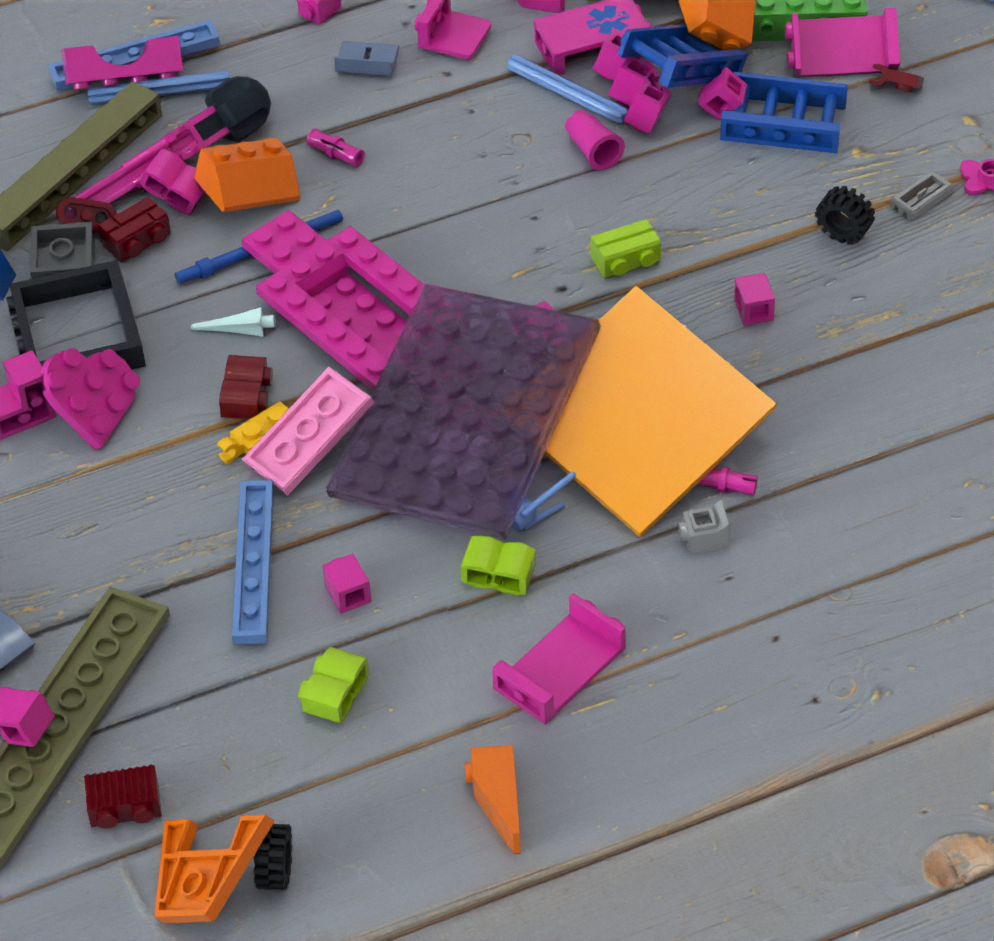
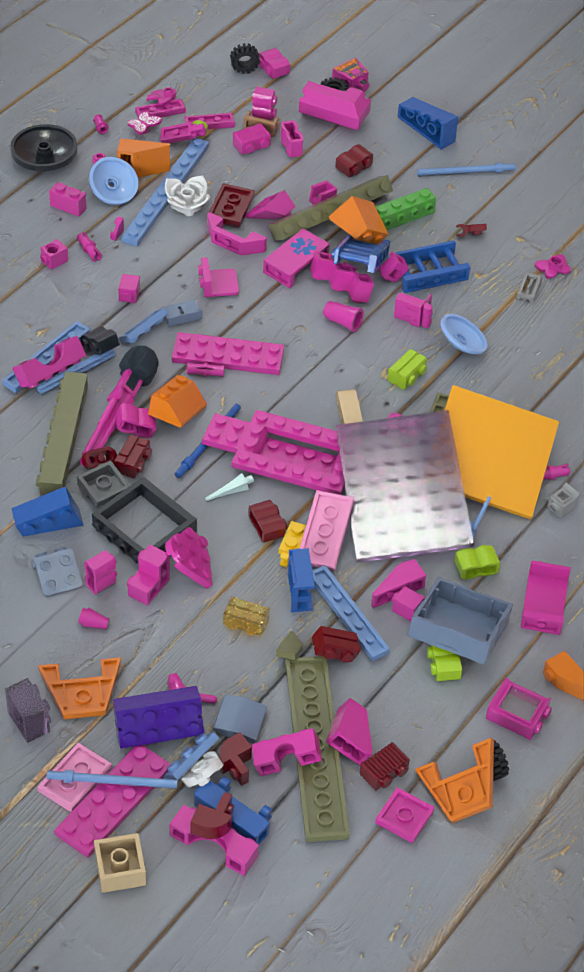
camera: 35 degrees left, 0 degrees up
medium blue axle [507,54,628,124] -> none
dark pink brick [734,273,775,326] -> none
dark pink panel [785,8,901,77] -> none
black tyre [815,186,875,244] -> none
none -> black brick [81,326,120,355]
none -> medium blue plate [119,308,168,344]
none -> dark pink plate [172,332,284,375]
none -> clear yellow brick [223,596,270,636]
none -> olive tile [276,631,303,661]
none -> blue window [287,548,315,612]
none -> dark red brick [312,626,361,663]
none -> dark pink slope [326,698,373,765]
none -> tan beam [336,389,363,434]
none -> dark pink slope [371,559,426,608]
none -> dark pink plate [375,787,435,844]
none -> dark pink piece [394,293,433,328]
none -> sand blue tile [408,577,513,664]
none -> light blue dish [441,314,488,355]
none -> dark pink window [486,677,552,740]

